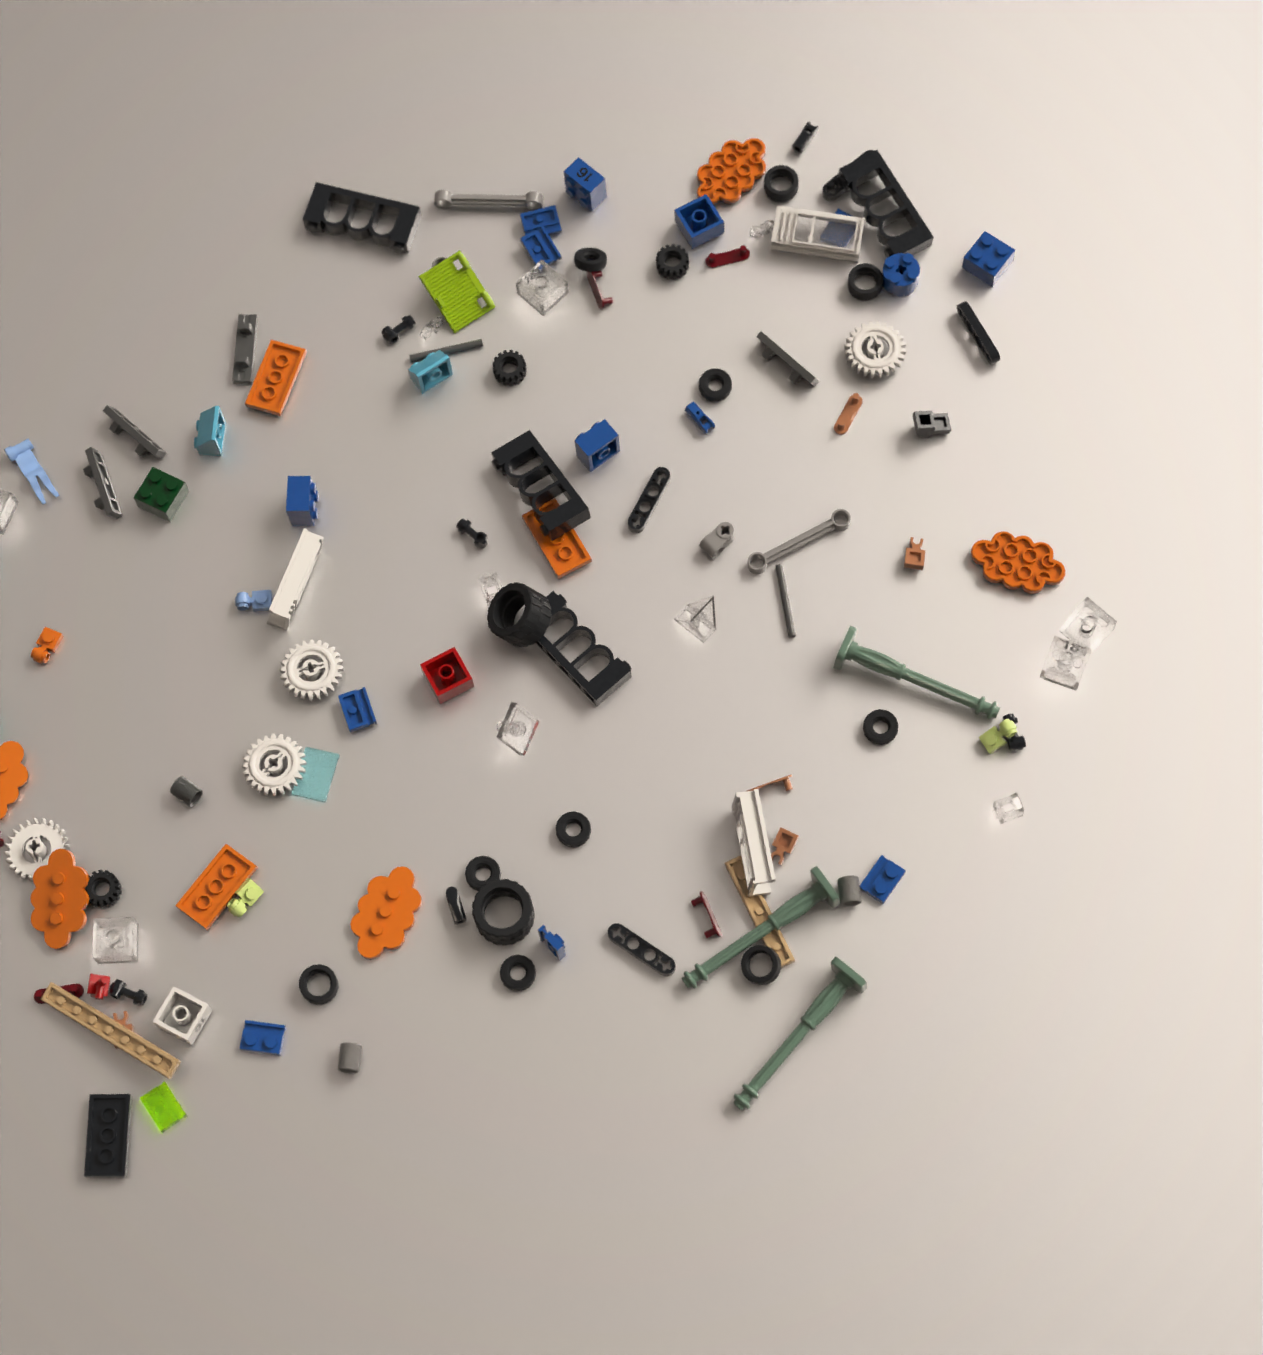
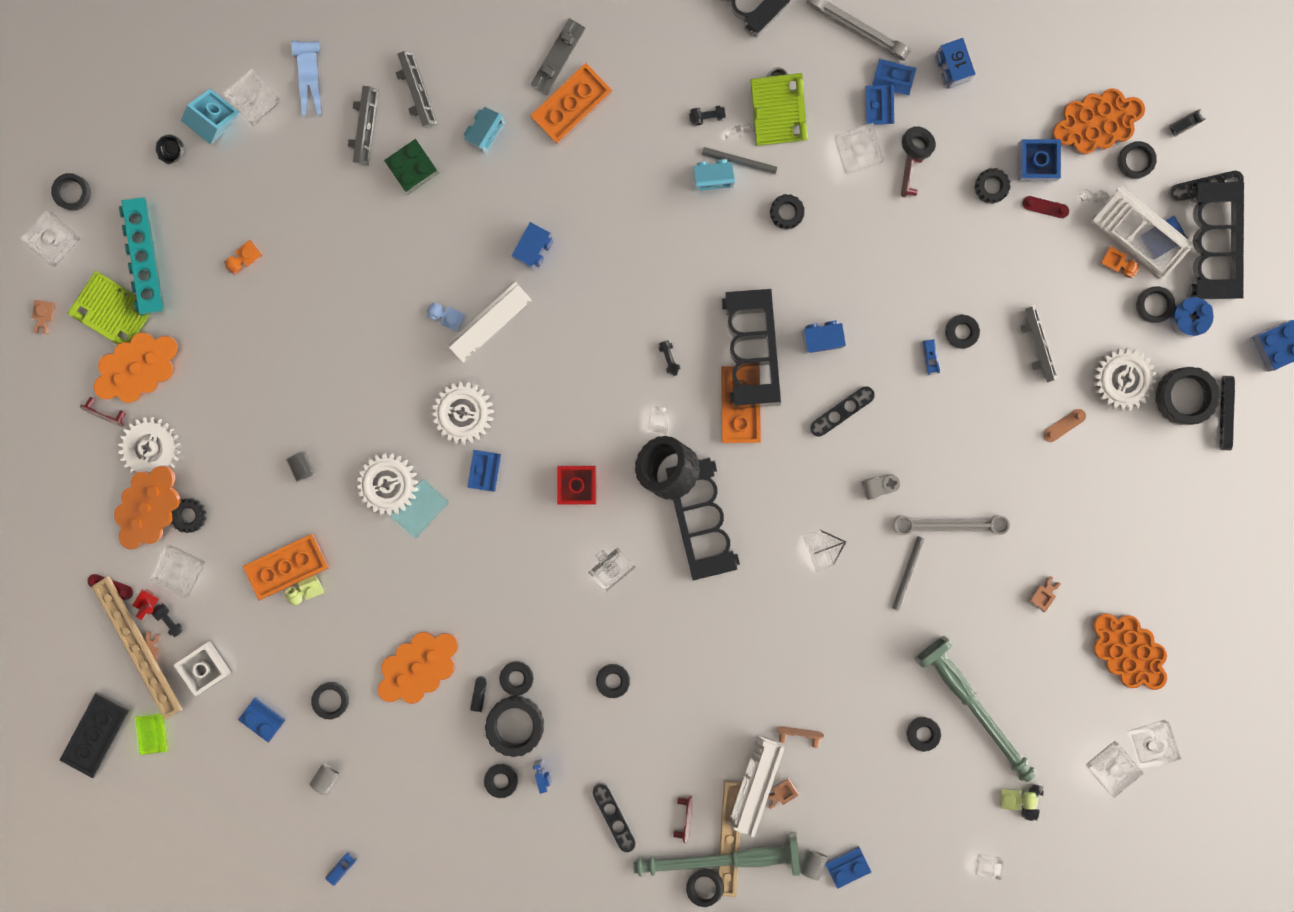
camera: 20 degrees right, 20 degrees up
brick [912,411,951,438] -> none
none -> blue bar [325,852,357,886]
none -> orange plate [1100,246,1139,278]
none -> black tyre [1155,367,1220,425]

